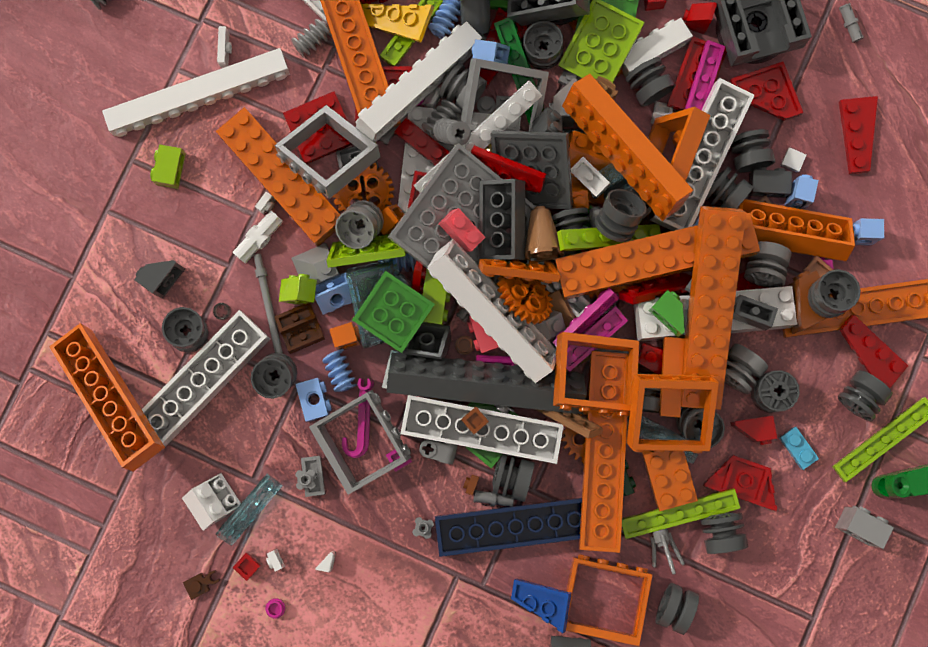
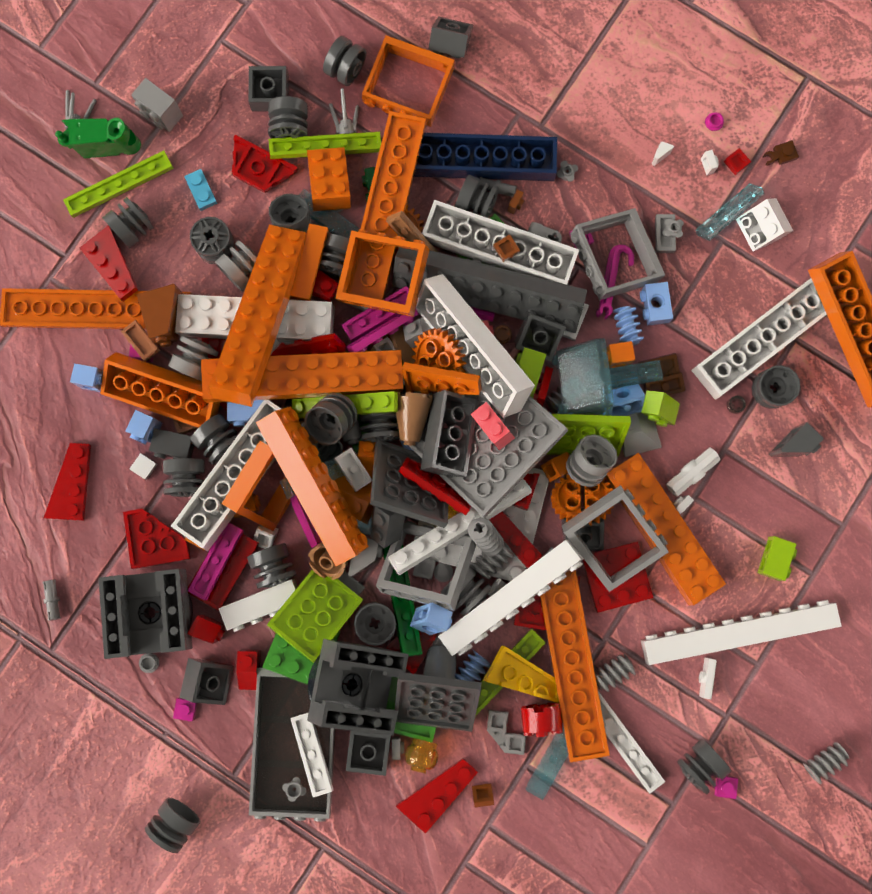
camera: 175 degrees left, 0 degrees up
dark grey wheel [251,352,297,399] -> none
light grey bar [253,254,283,353] -> none
bright green plate [352,271,435,353] -> none
blue wing [511,579,572,633] -> none
orange window [627,374,719,454] -> none
bright green slope [648,290,685,337] -> none
red slope [730,415,777,445] -> none
dark grey brick [733,295,778,331] -> none
dark grey wheel [807,269,861,318] -> none
none -> dark grey brick [248,66,289,111]
none -> clear light blue plate [583,360,663,392]

